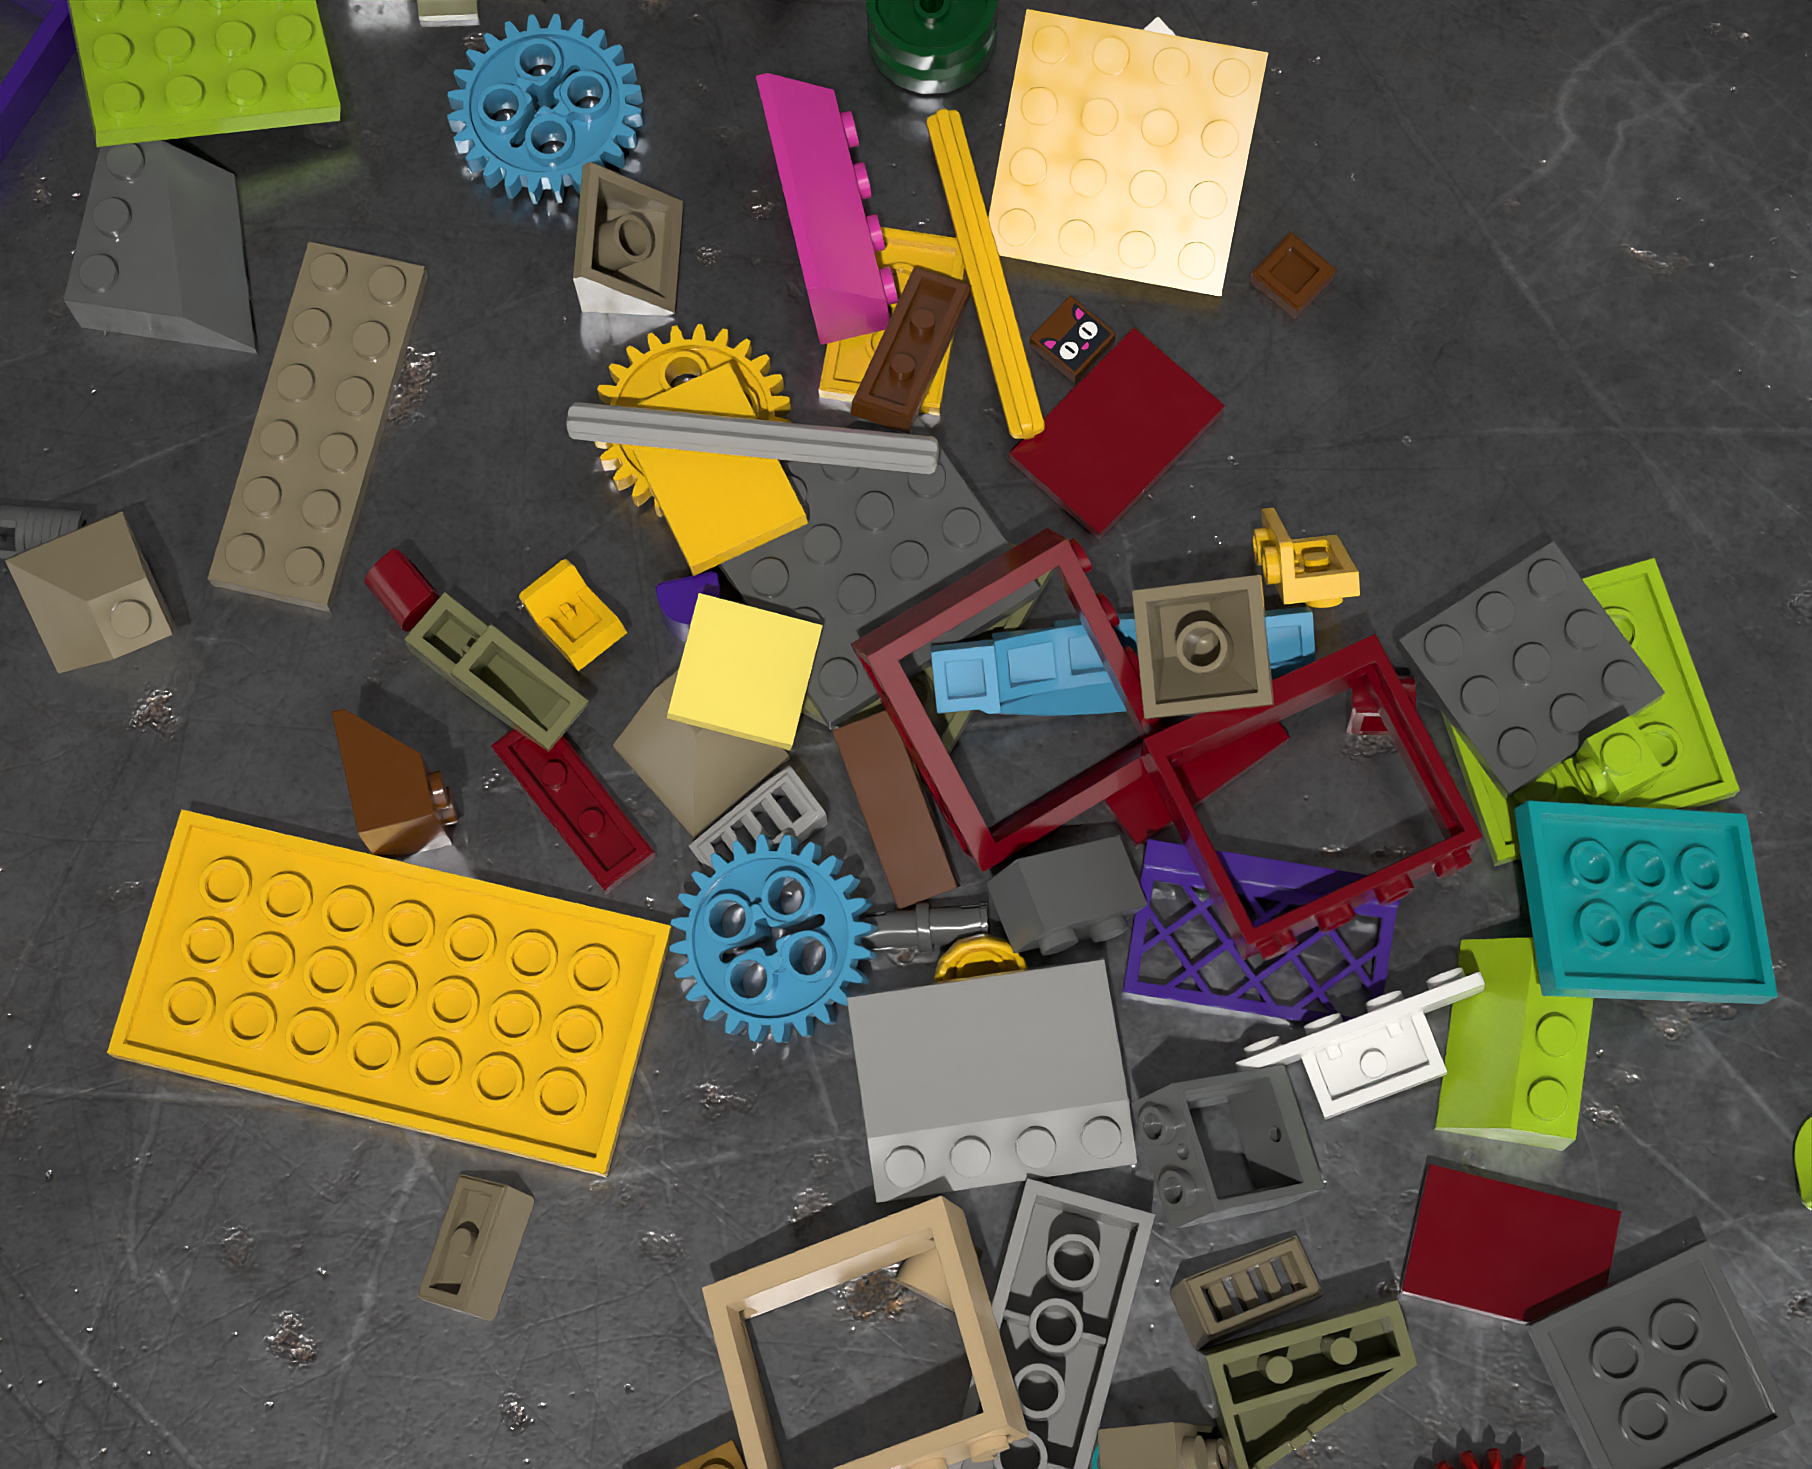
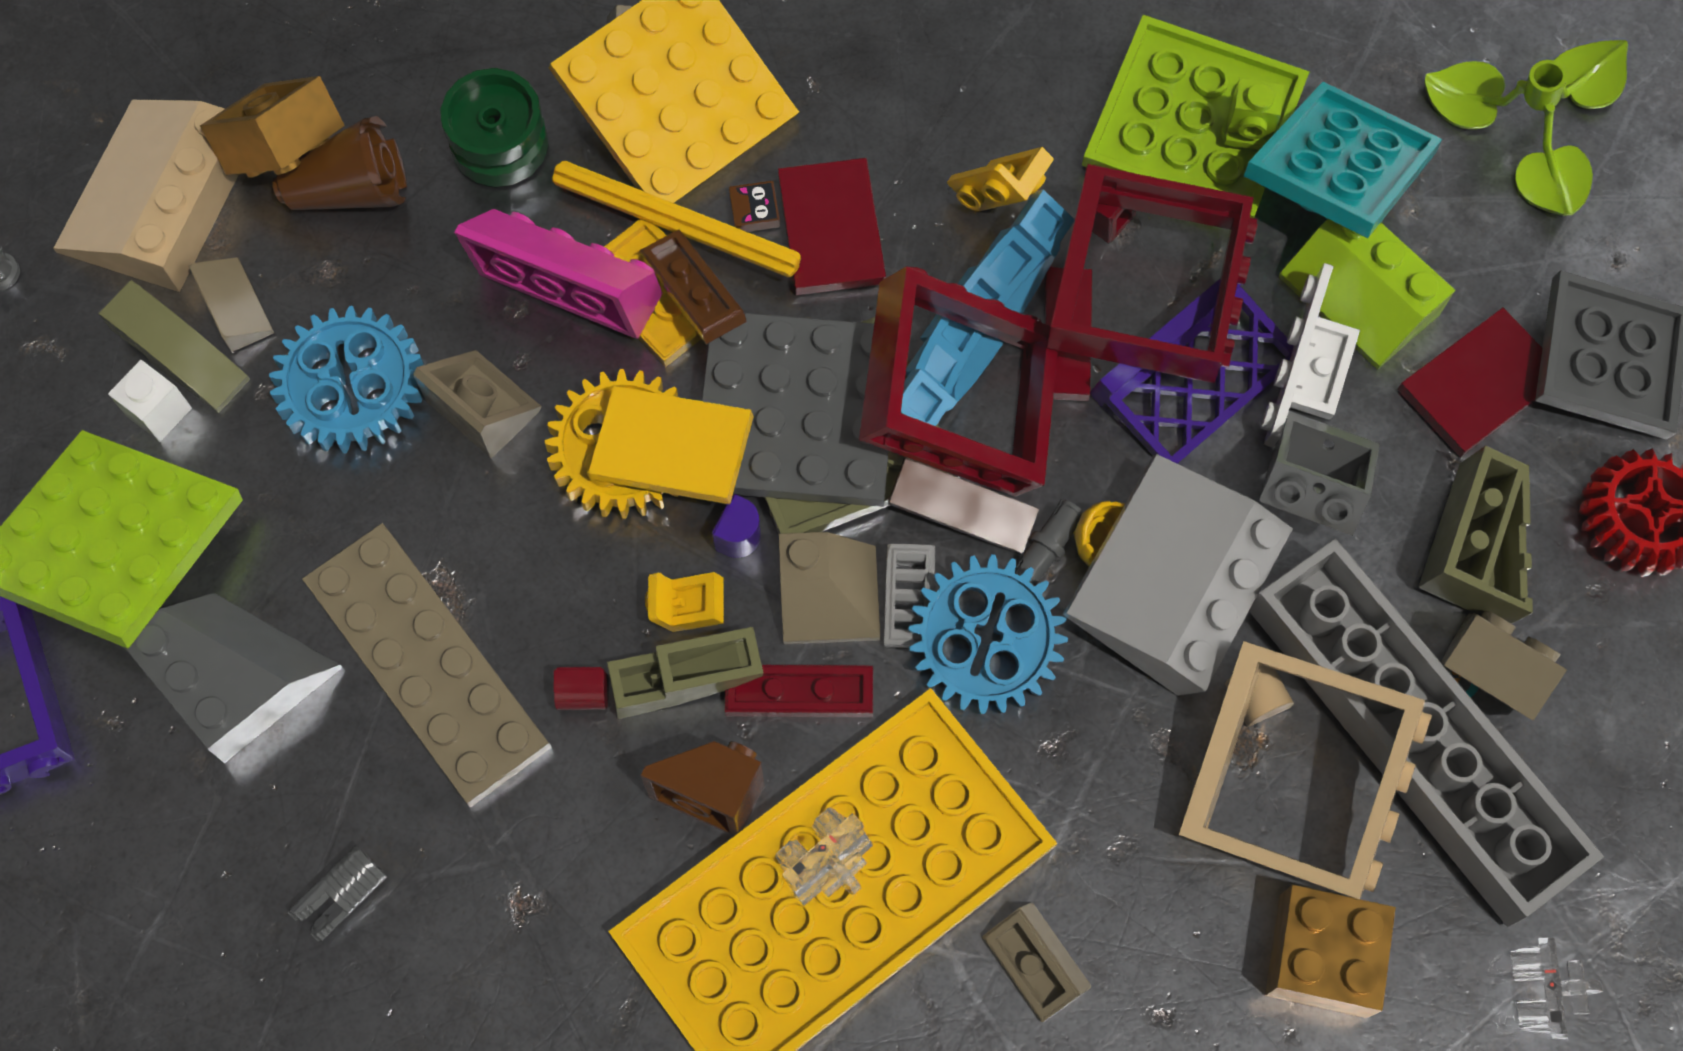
camera: 55 degrees left, 5 degrees down
dark tan slope [5,510,174,674] -> none
light grey axle [566,402,939,474] -> none
light yellow tile [666,593,823,750] -> none
dark grey brick [986,835,1148,956] -> none
dark tan slope [1132,575,1274,719] -> none
dark tan slope [1170,1235,1323,1350] -> none
reddish brown tile [1249,232,1337,319] -> none
dark grey plate [1396,541,1665,800] -> none
none -> clear hips [775,808,873,906]

